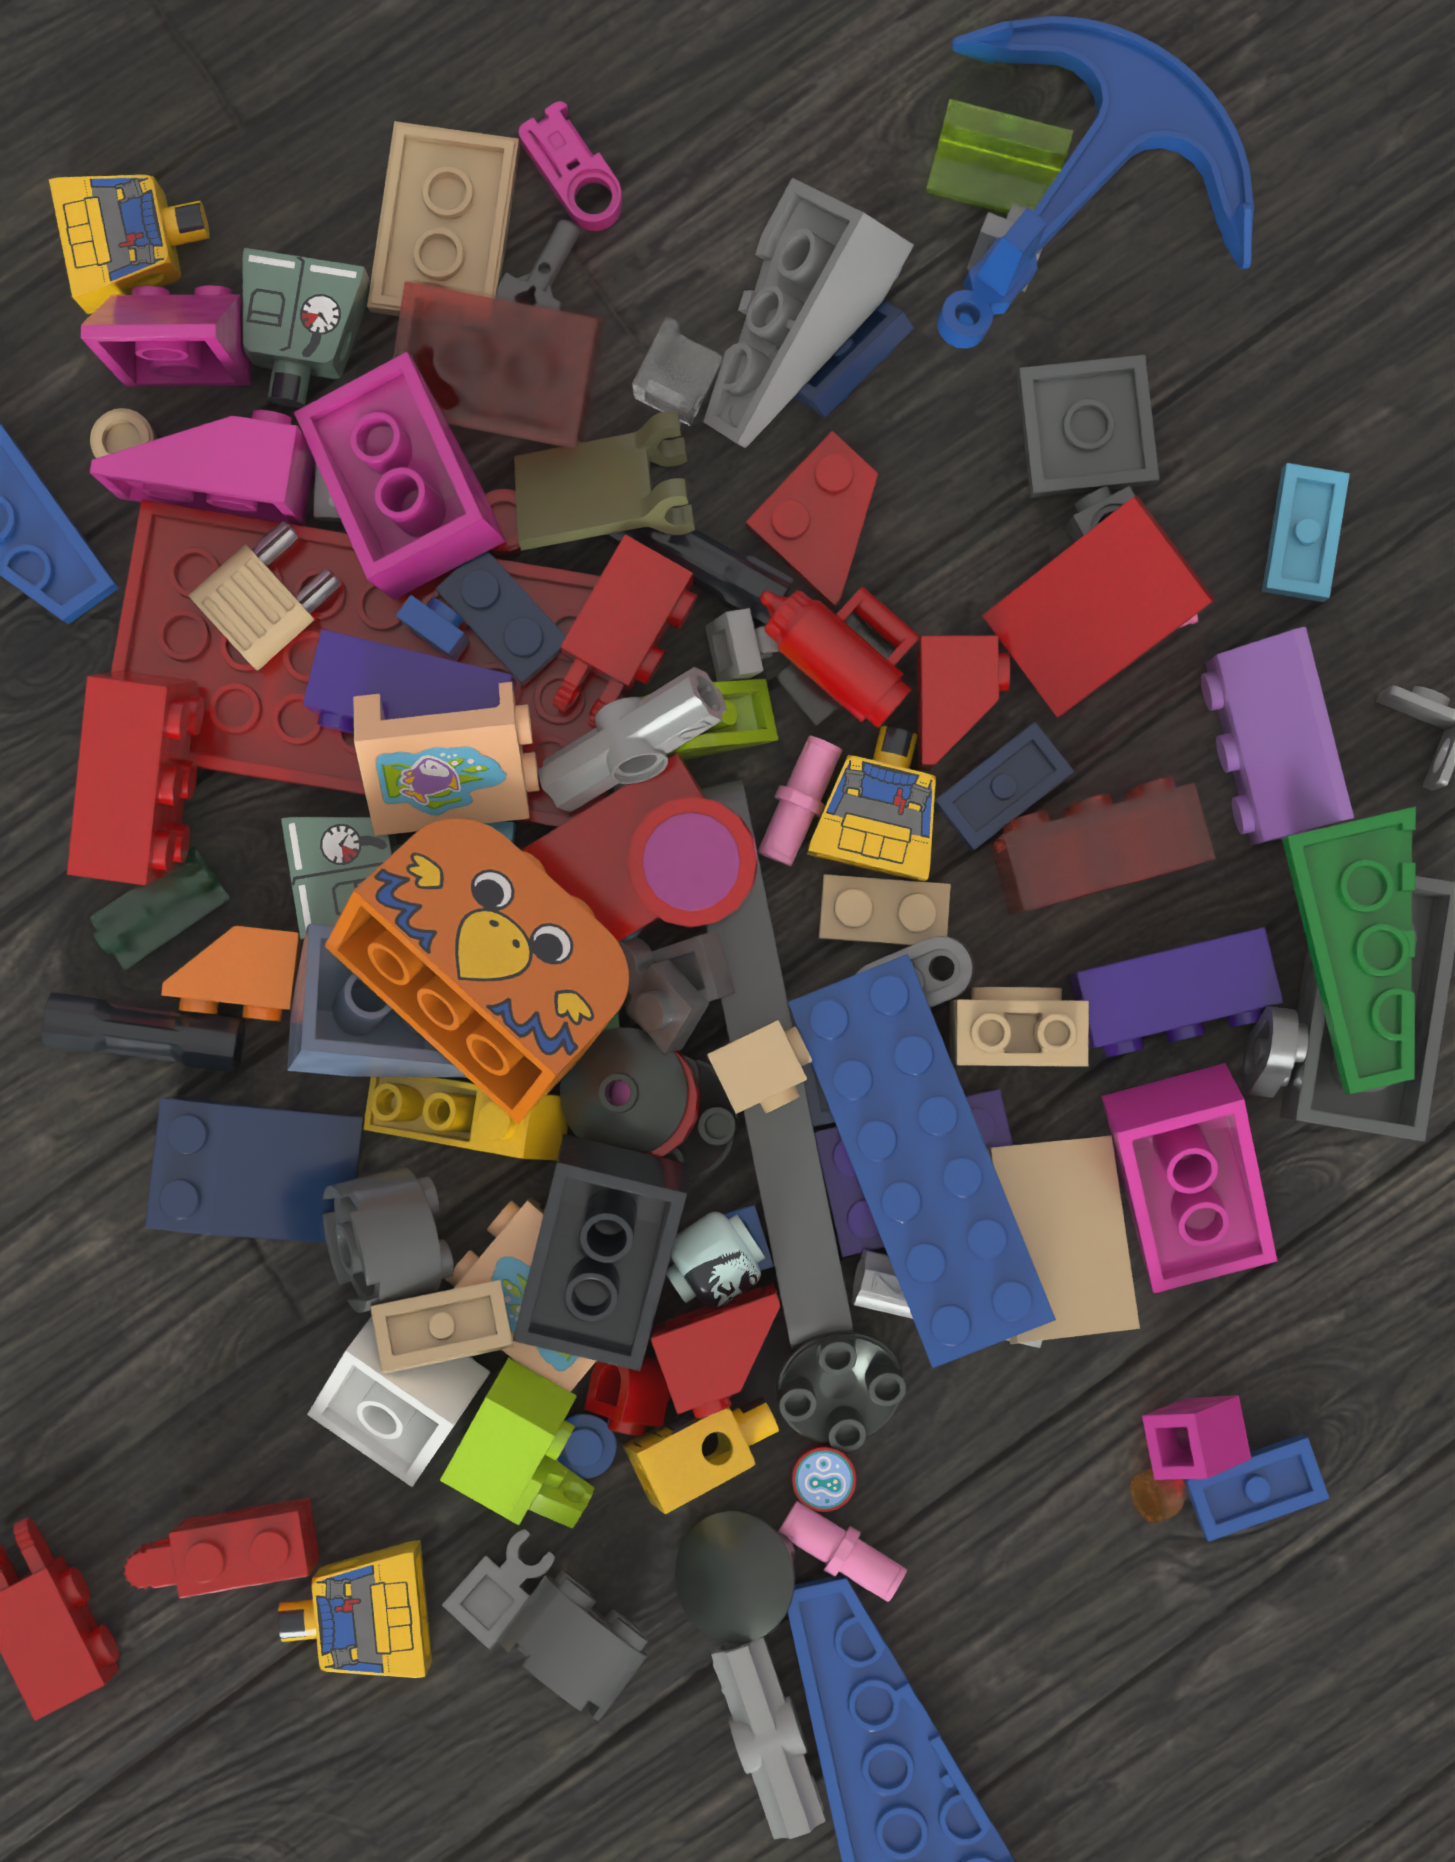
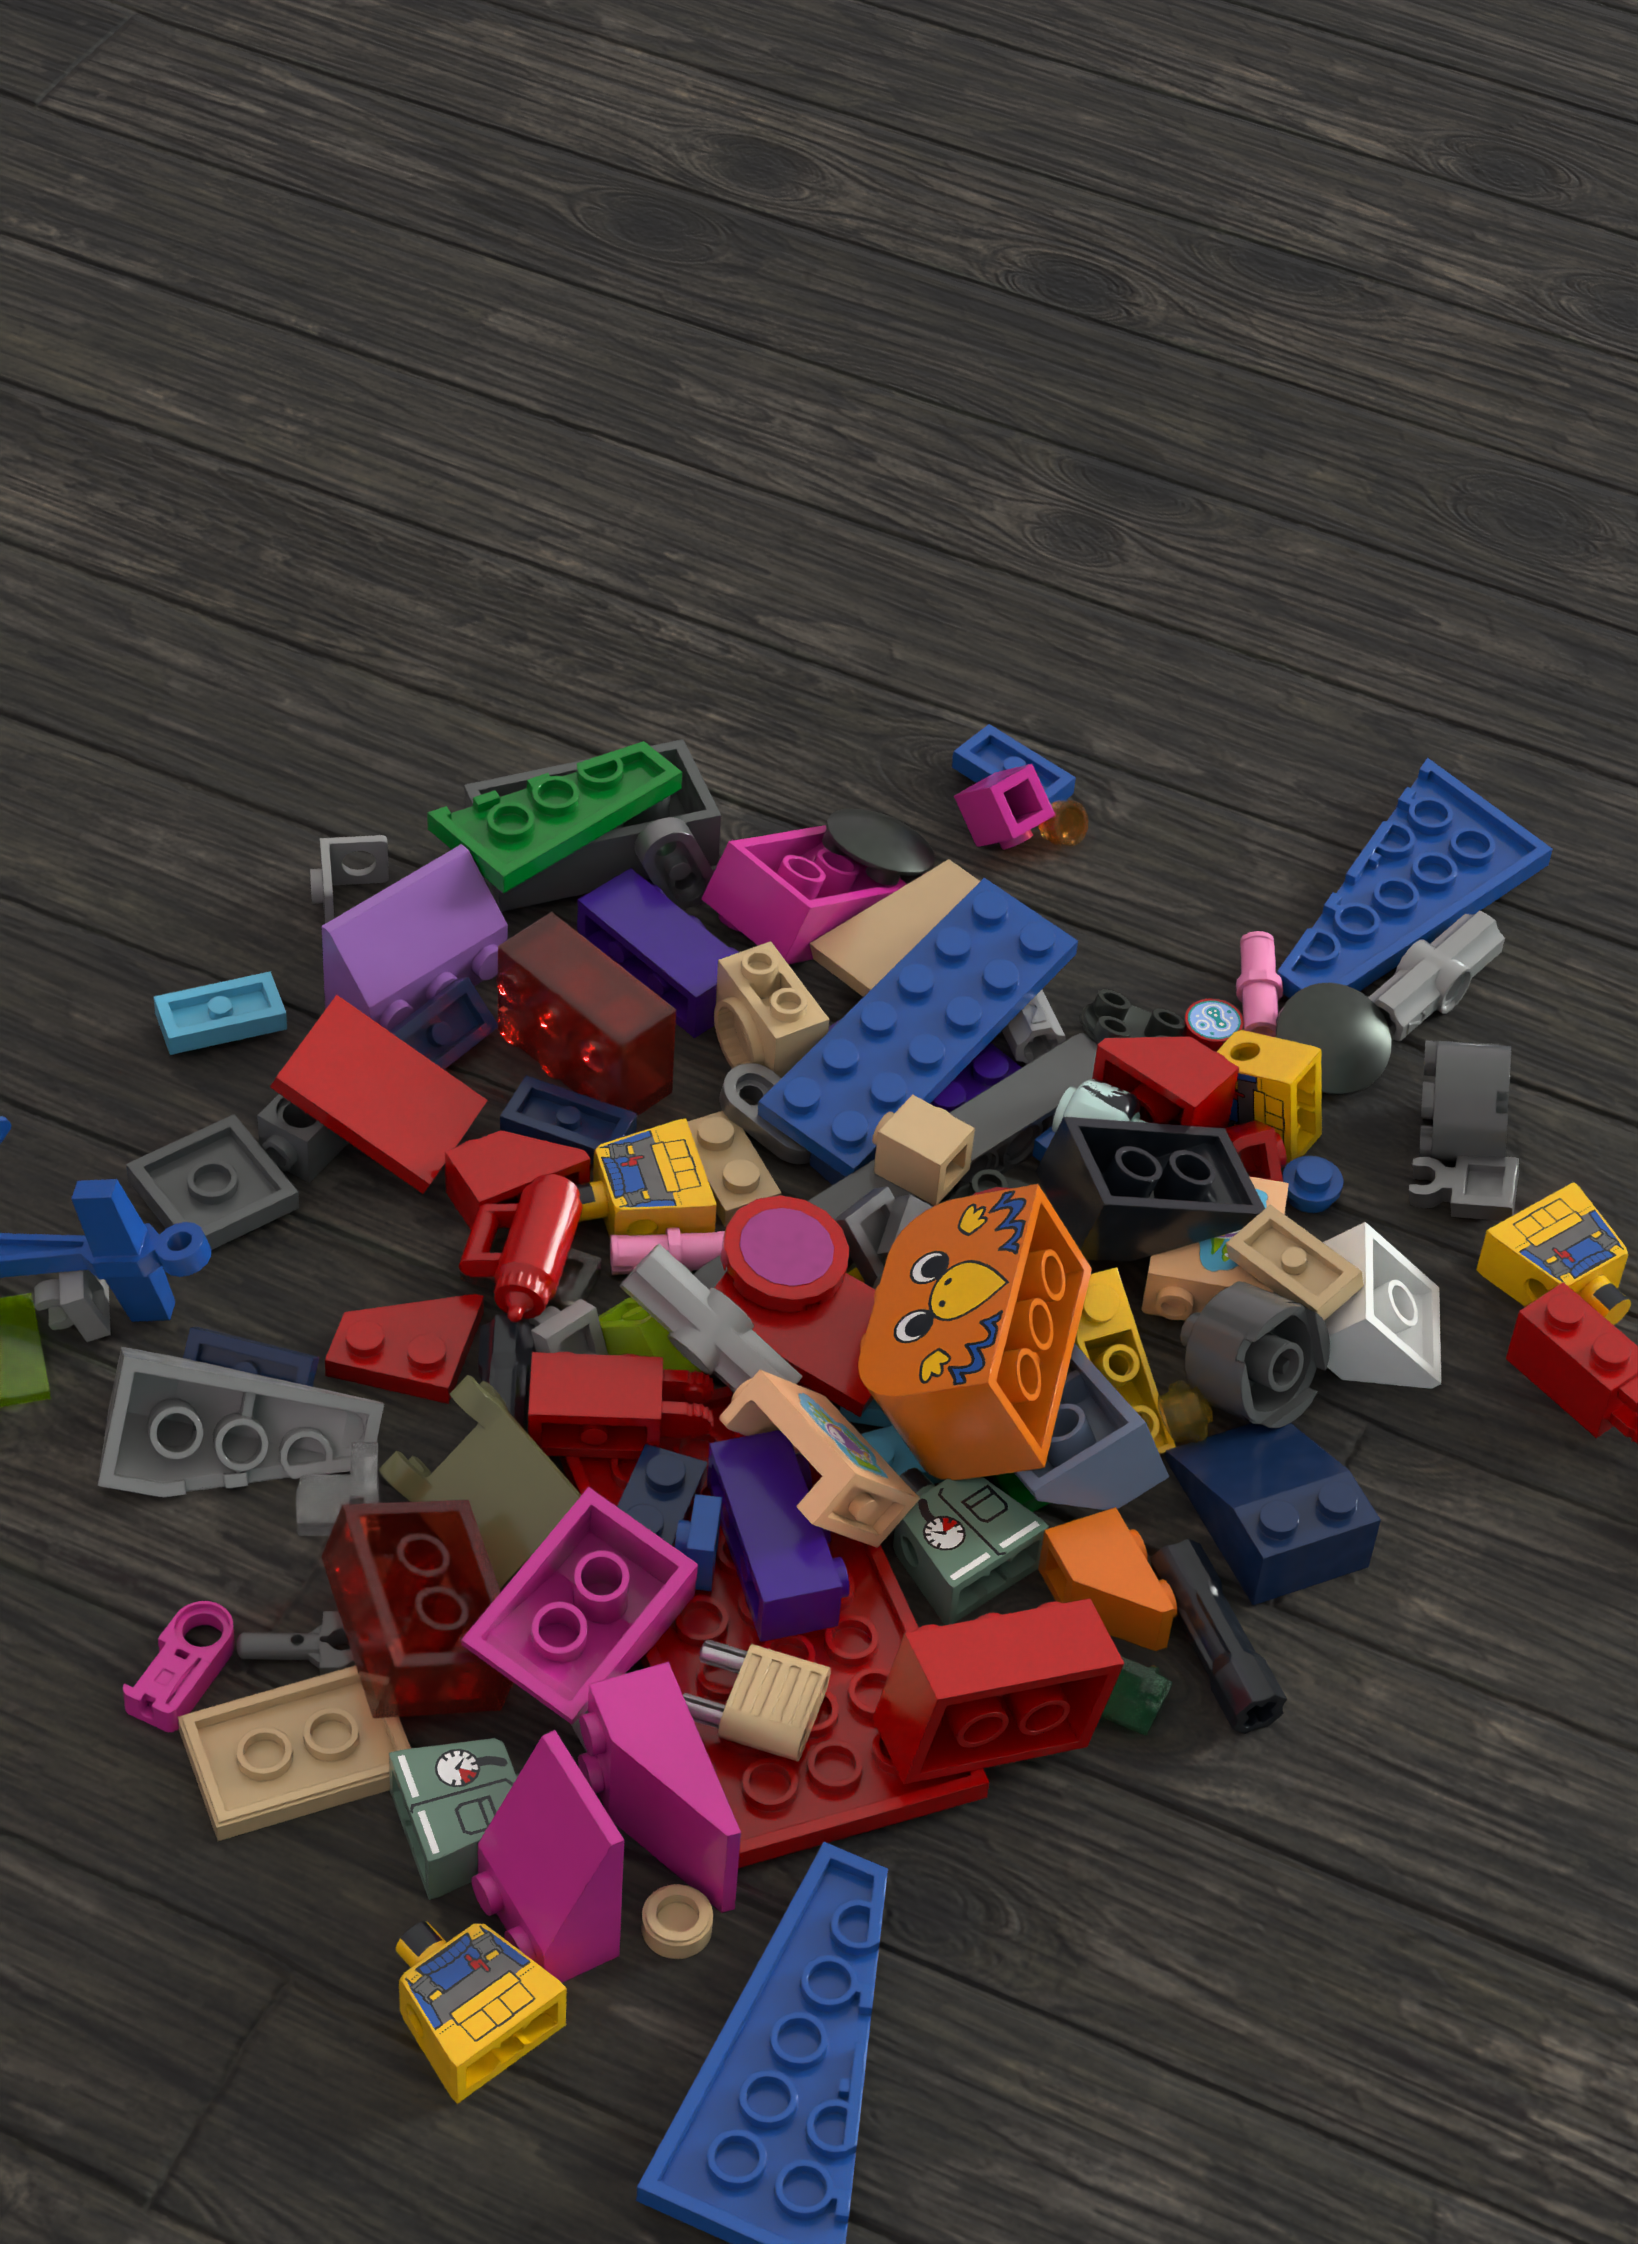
camera: 120 degrees left, 40 degrees down
lime hinge [440,1358,594,1529] -> none
none -> dark blue plate [390,976,499,1070]
none -> pearl dark grey dish [822,809,935,886]
none -> clear yellow plate [1158,1380,1213,1443]

